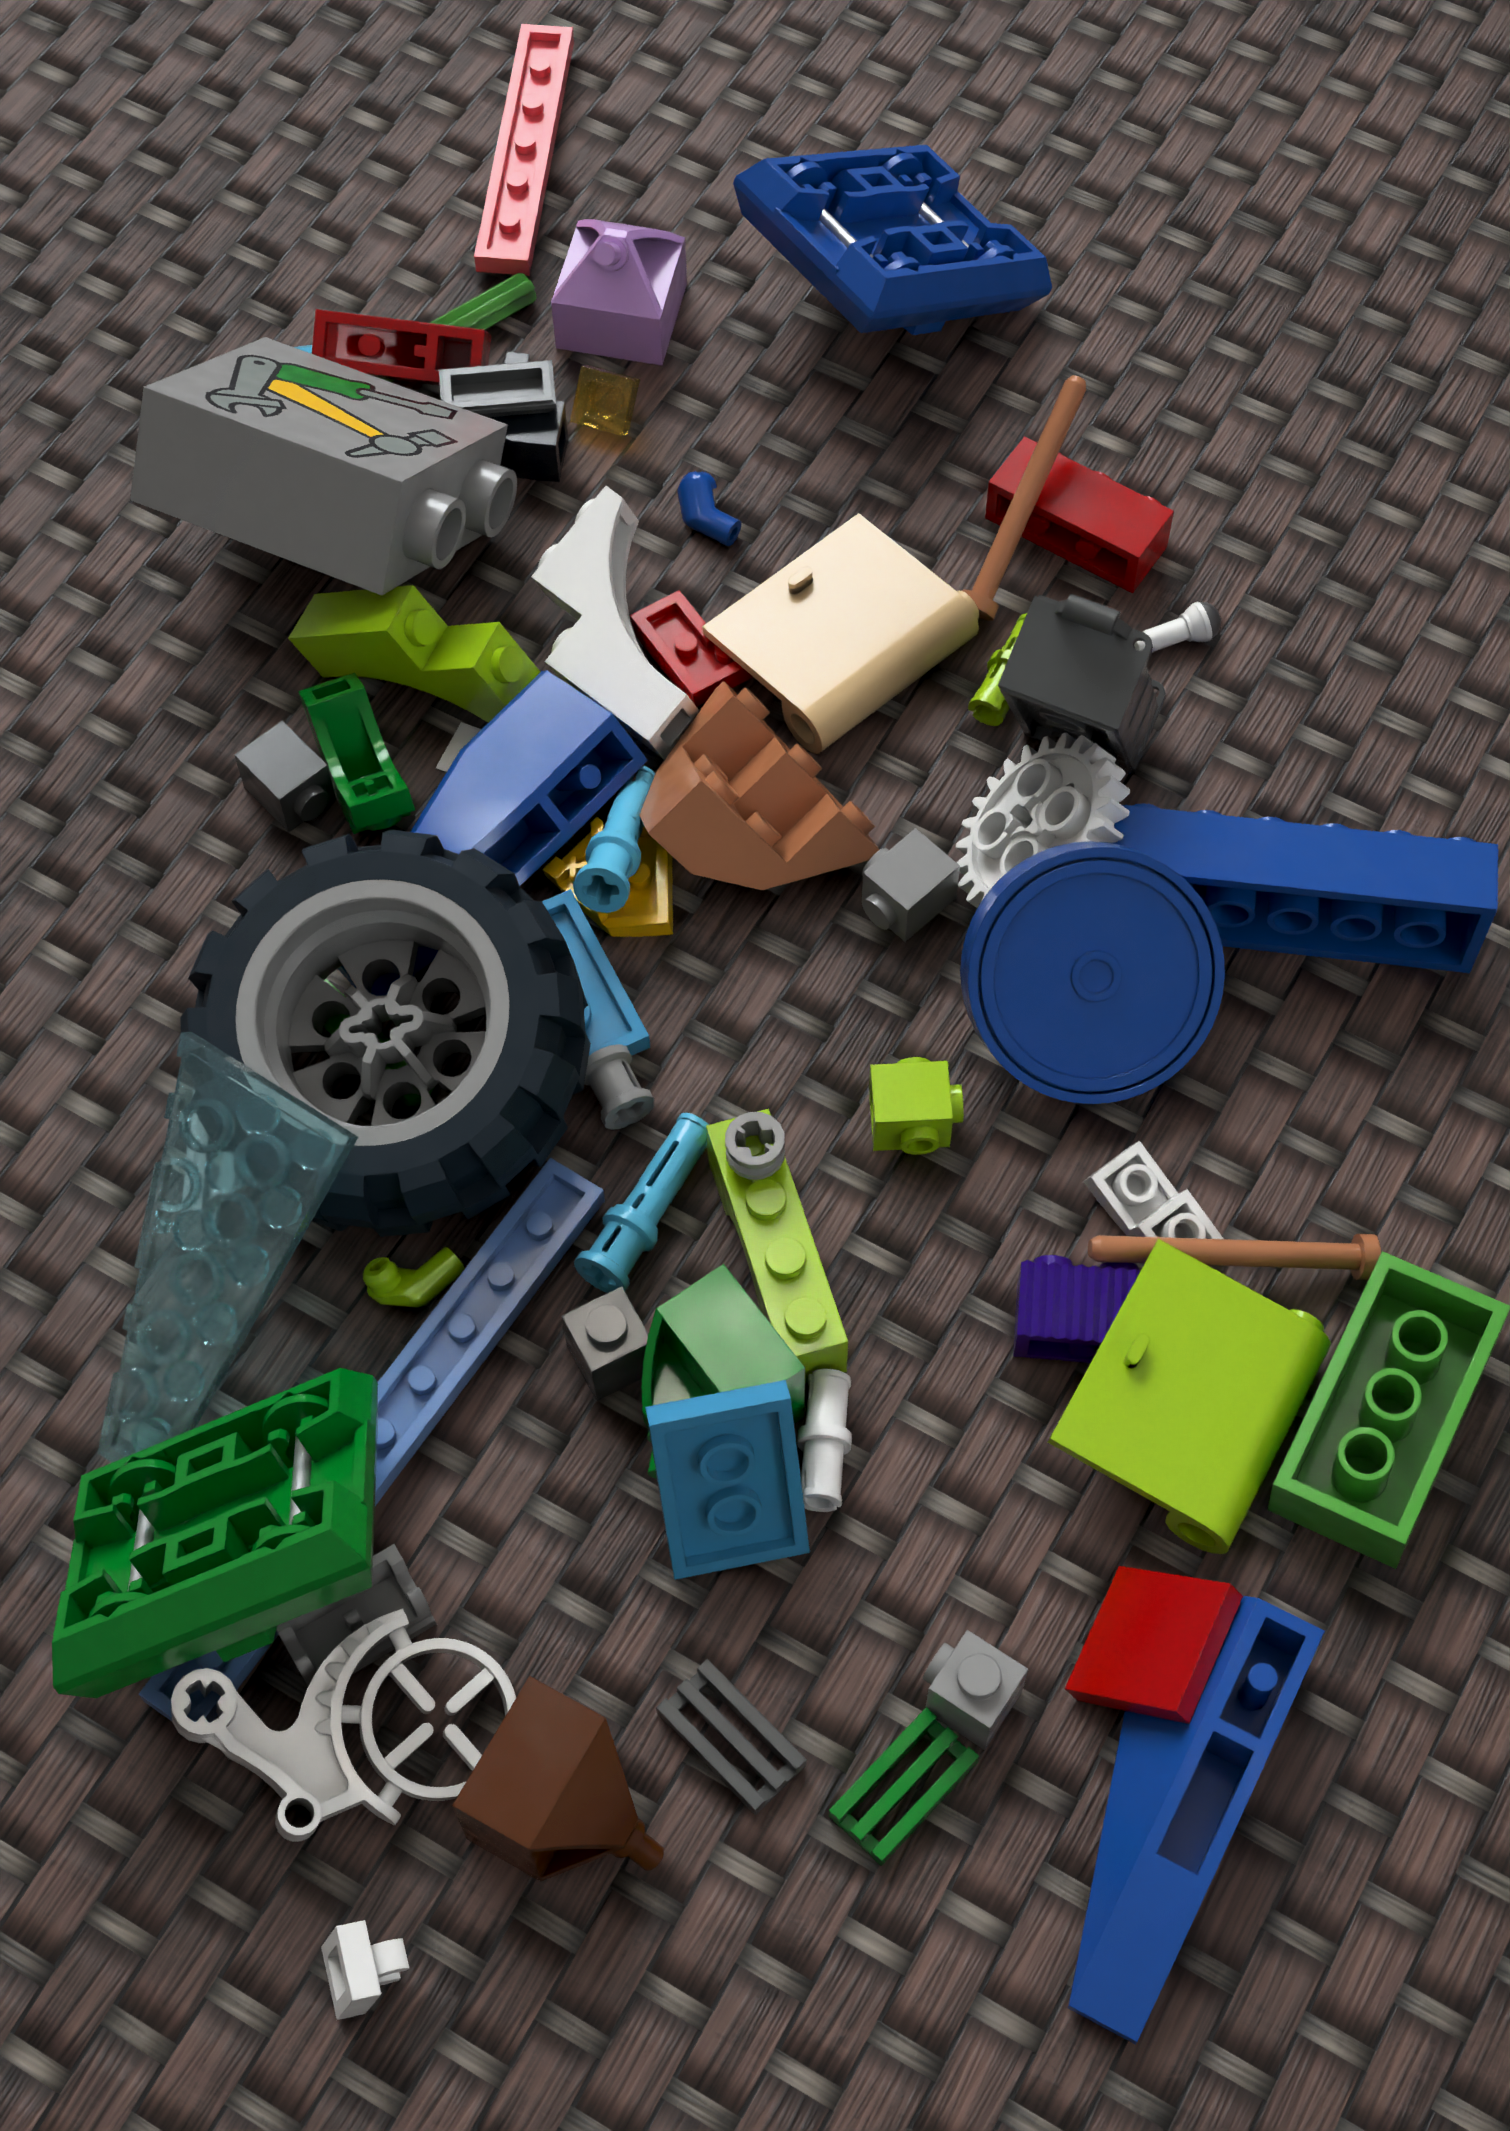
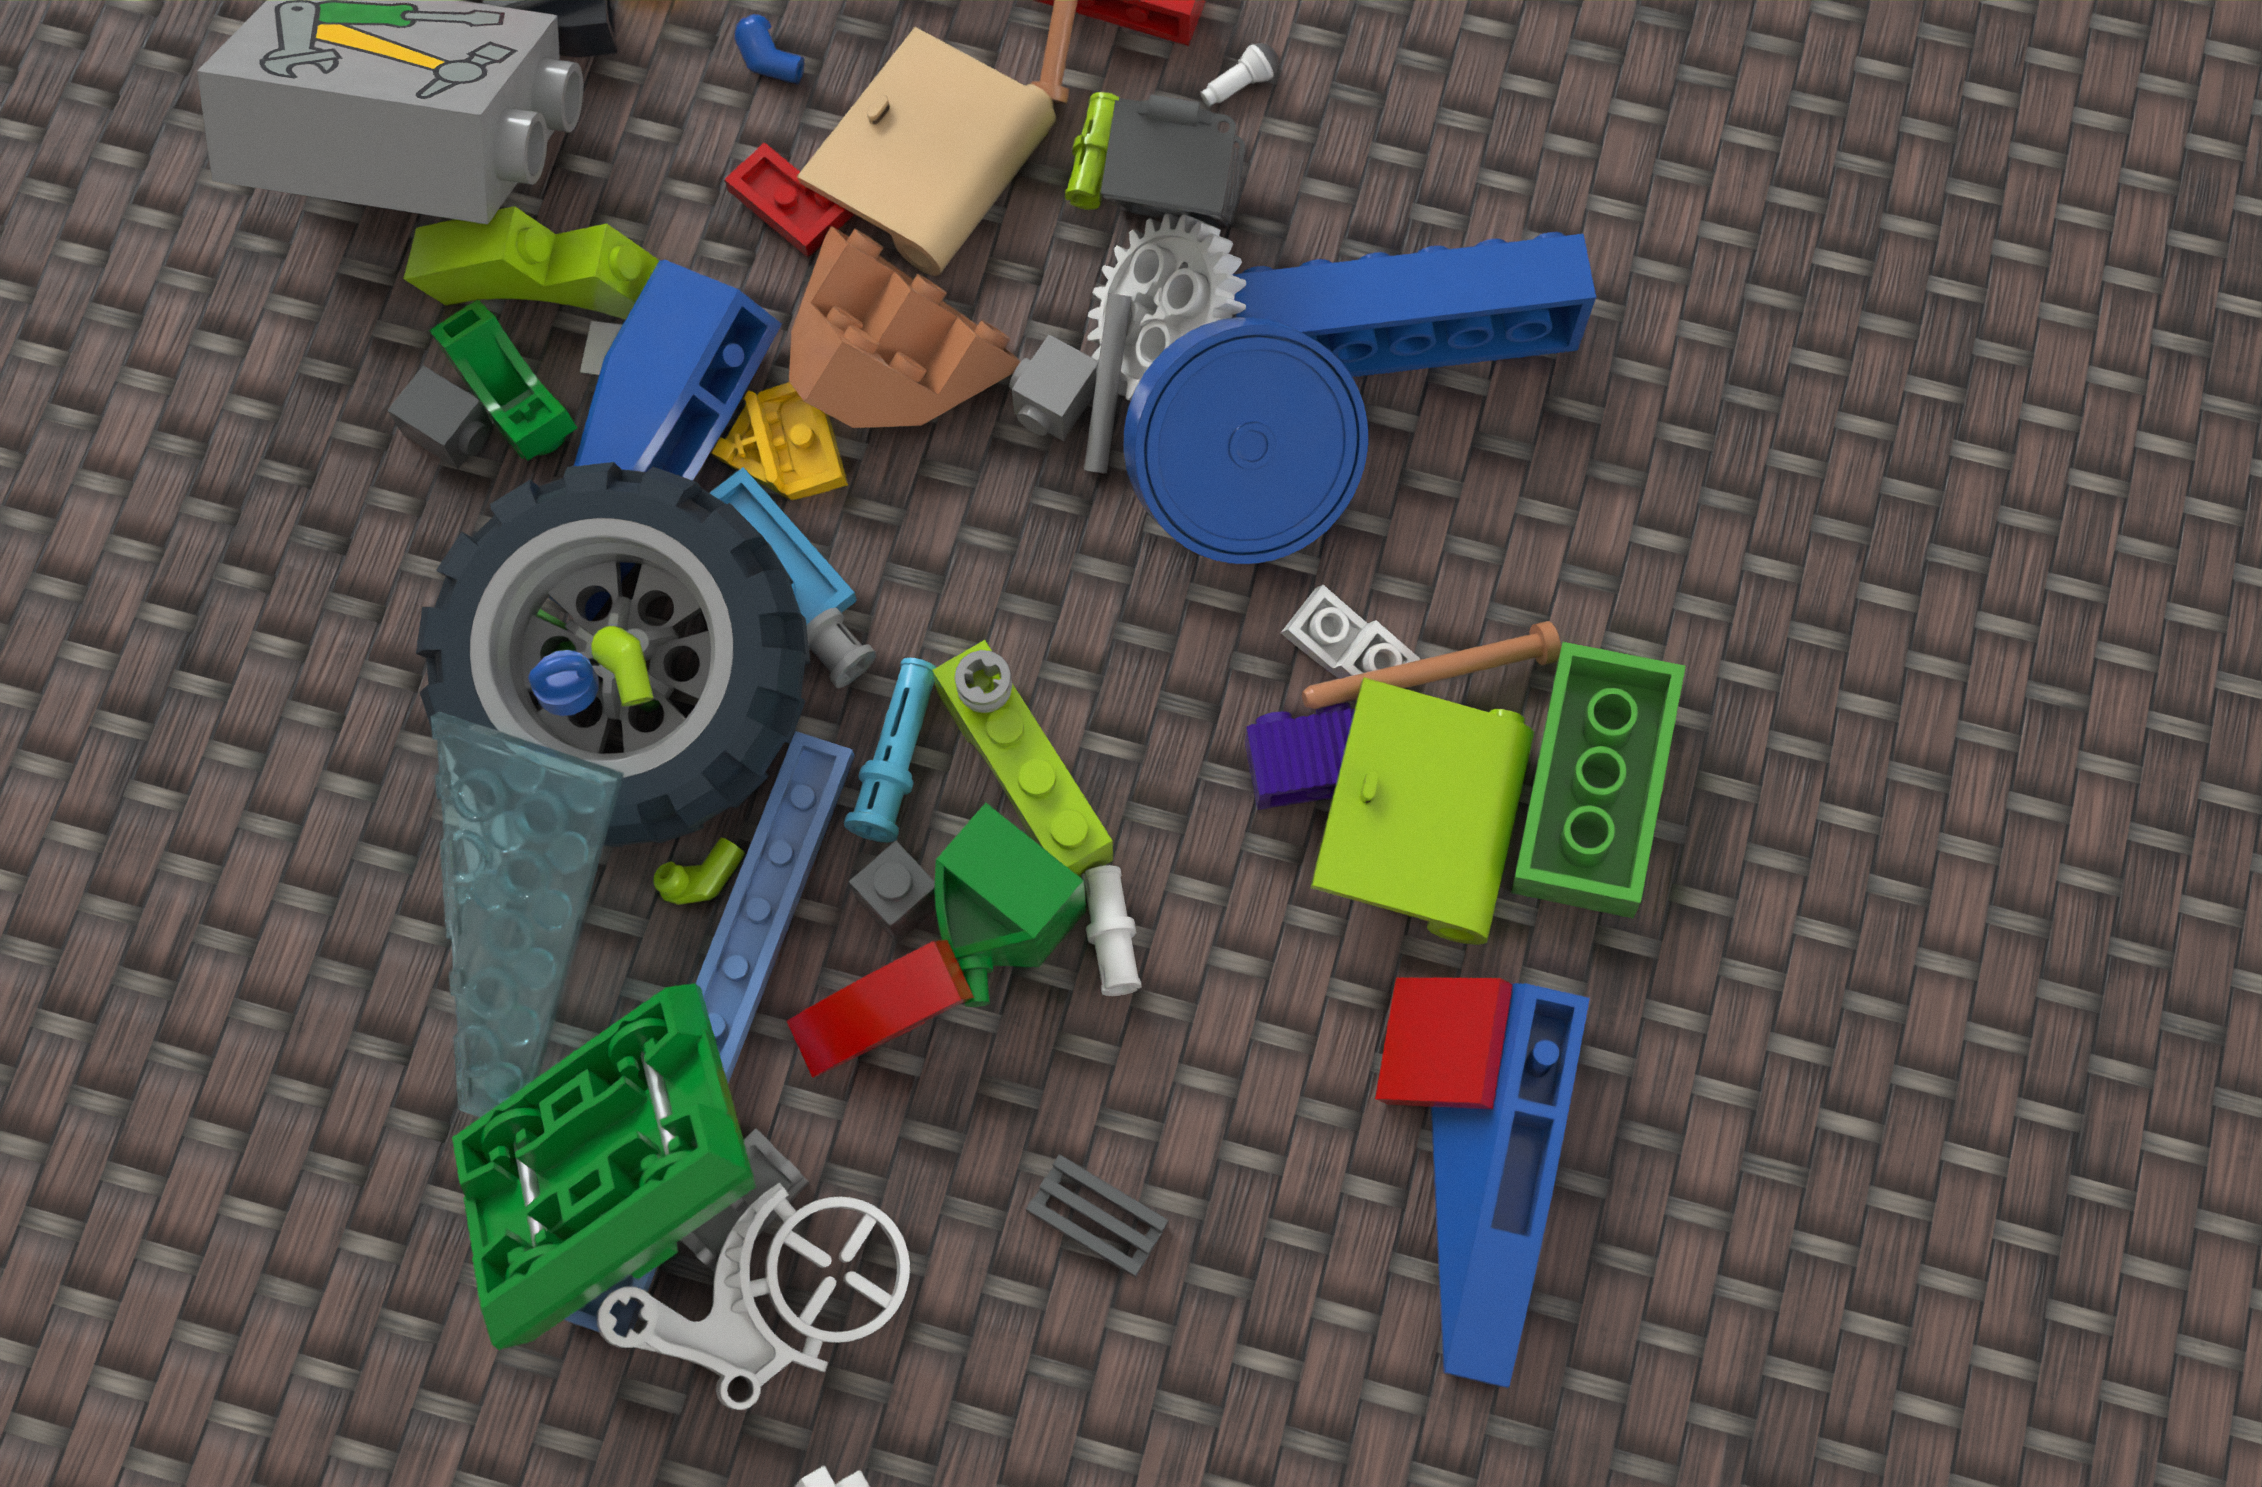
camera: 15 degrees left, 10 degrees up
reddish brown piece [452,1676,664,1882] -> none
white arch [531,486,699,760] -> none
medium azure pin [573,766,655,913] -> none
dark azure plate [645,1380,810,1580] -> none
green tile [828,1707,979,1866] -> none
lime brick [869,1057,964,1155] -> none
light grey brick [923,1630,1028,1750] -> none
none -> blue tile [528,650,599,716]
none -> lime arm [591,626,654,706]
none -> red slope [787,940,974,1078]
none -> light grey bar [1084,293,1132,473]

